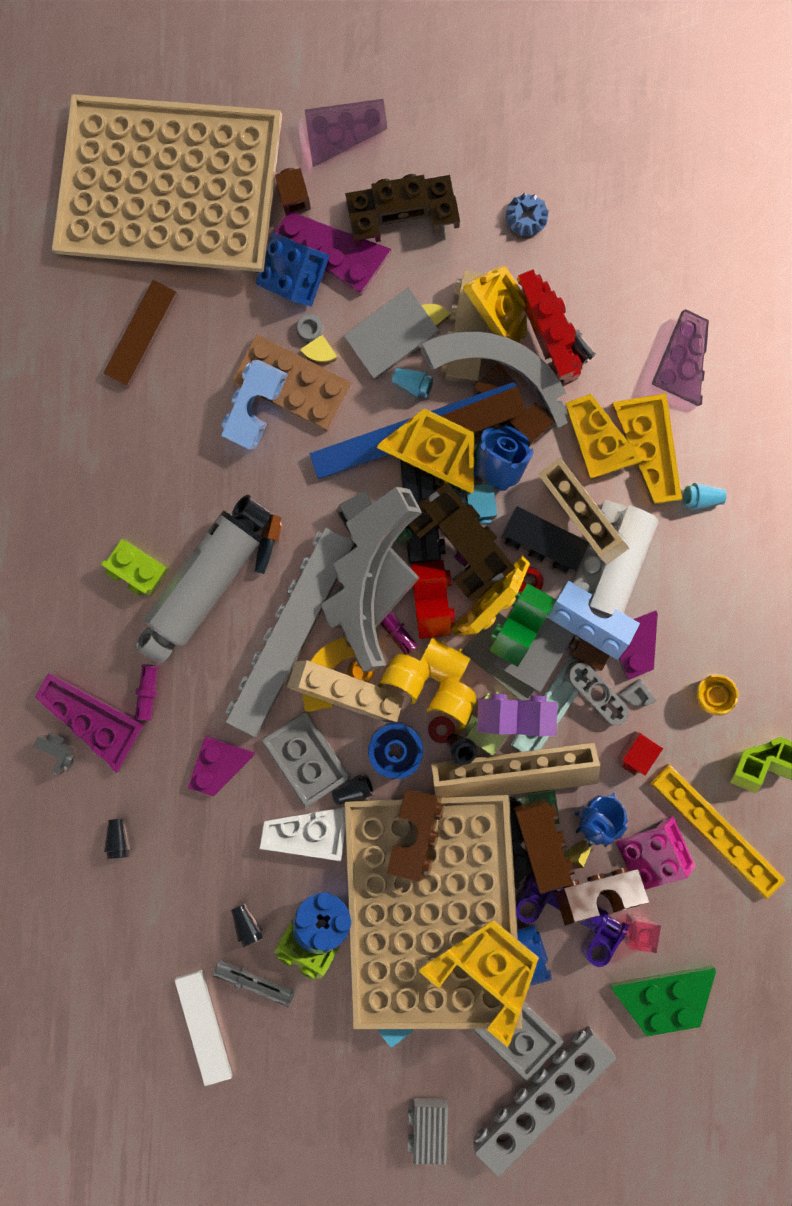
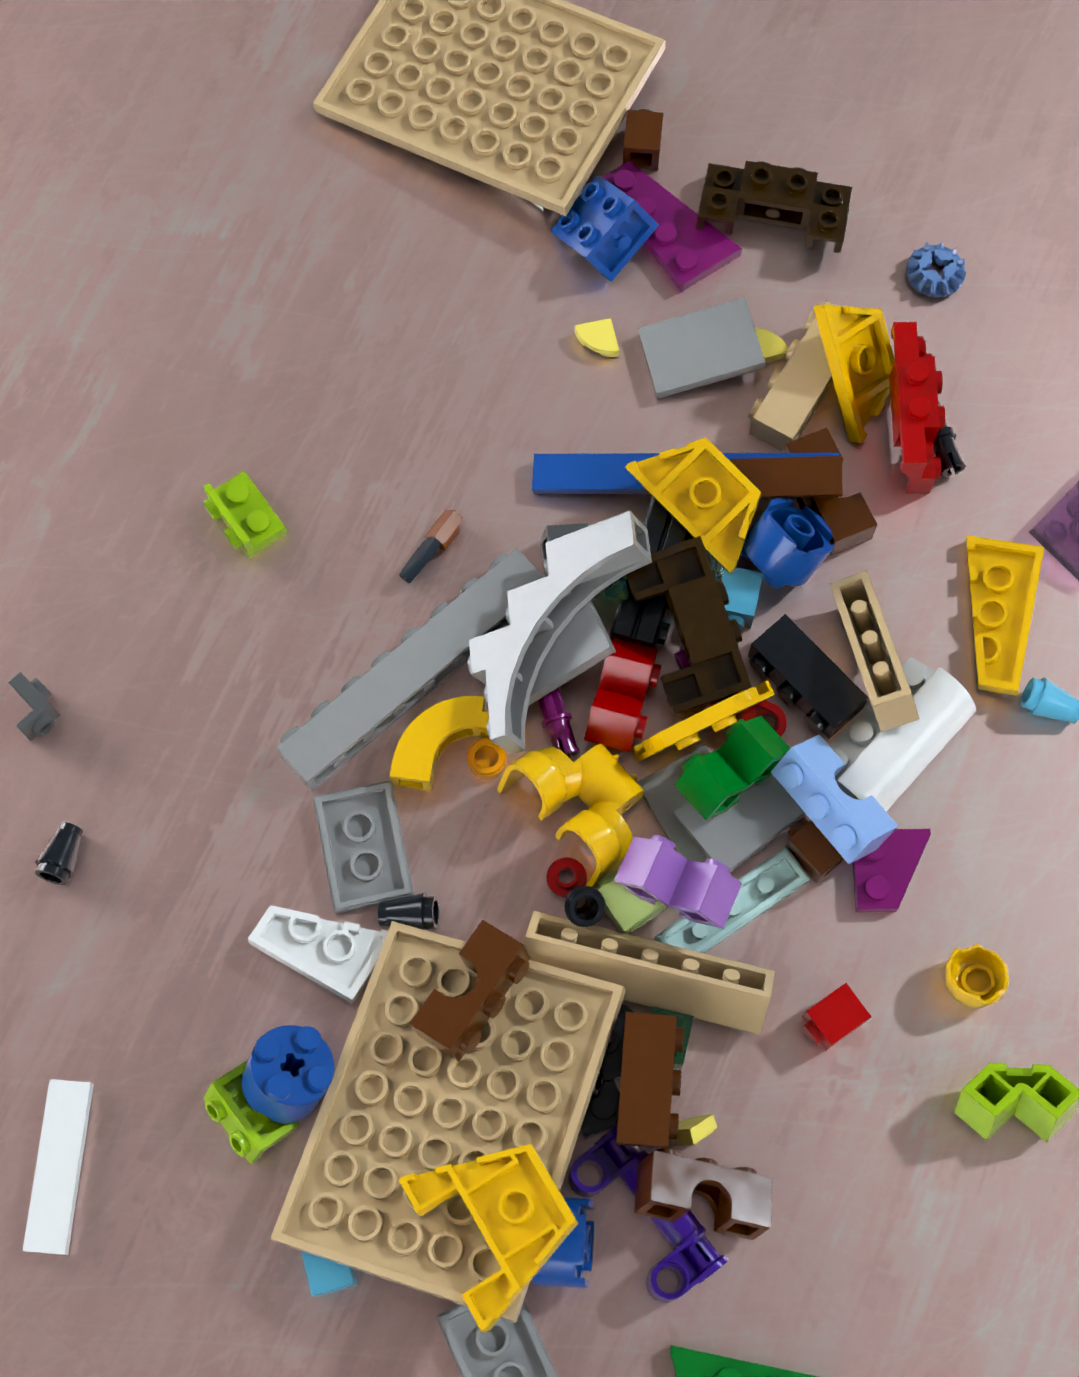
camera: 25 degrees right, 15 degrees down
magenta wing [35,673,145,773] -> none
reddish brown tile [103,280,178,387] -> none
magenta pin [134,664,159,721] -> none
light grey piece [135,495,270,664] -> none
magenta wing [188,736,255,797] -> none
dark grey pin [213,959,295,1007] -> none
light blue arch [221,360,288,450] -> none
black cone [231,903,263,948] -> none
medium nougat plate [232,334,352,431] -> none
tan brick [287,660,405,722] -> none
light grey tile [296,314,323,343] -> none
clear purple wing [305,99,387,167] -> none
blue brick [368,722,423,779] -> none
medium azure cone [392,367,434,398] -> none
light grey arch [418,332,568,428] -> none
light grey beam [565,661,629,725] -> none
yellow wing [566,394,643,479] -> none
blue hair [574,792,628,847] -> none
dark pink bracket [617,816,696,890] -> none
light grey tile [618,679,657,706] -> none
clear pink brick [623,913,661,953] -> none
yellow tile [649,764,786,899] -> none

